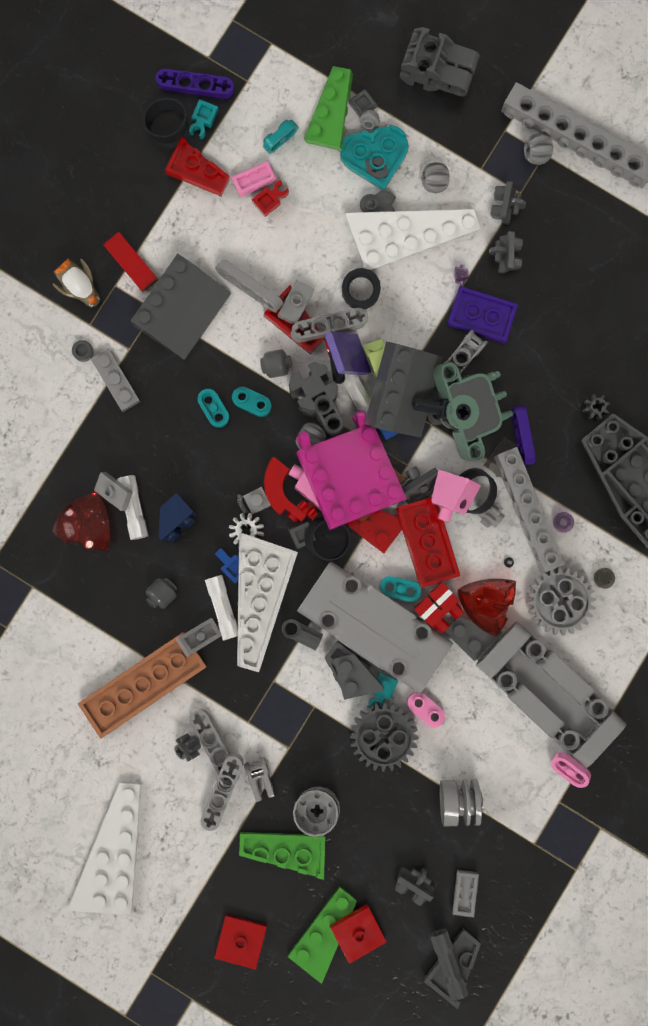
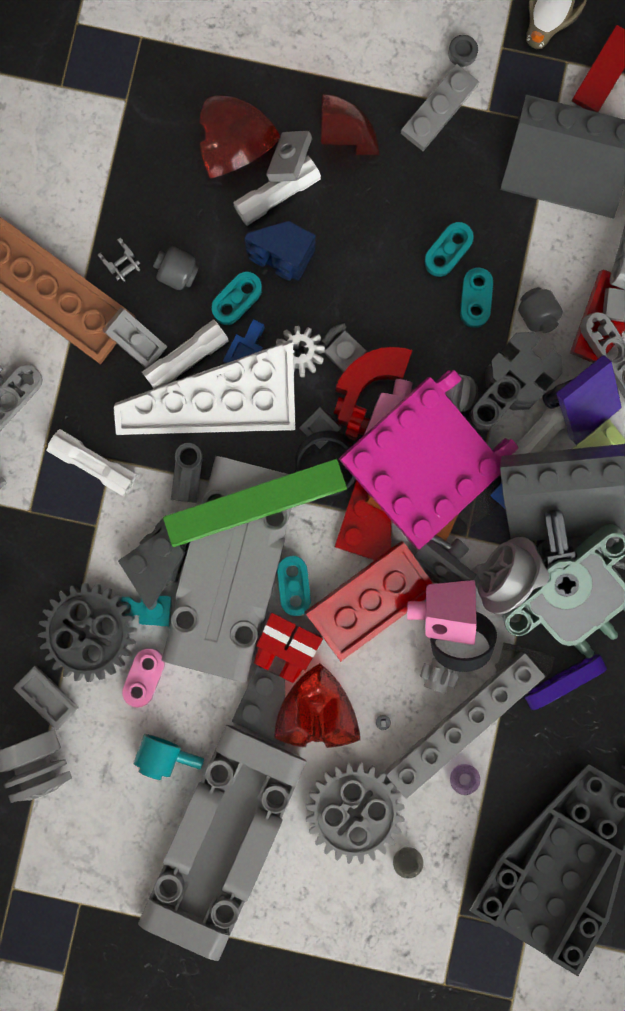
camera: 70 degrees right, 0 degrees up
bright pink plate [551,752,591,788] -> none
none -> light grey plate [13,666,79,730]
none -> white axle [46,429,138,497]
none -> light grey piece [97,238,140,282]
none -> teal piece [133,734,204,780]
none -> bright green tile [163,459,347,547]
none -> teal plate [212,272,262,325]
none -> clear red brick [321,93,379,155]
none -> light grey piece [472,537,549,615]

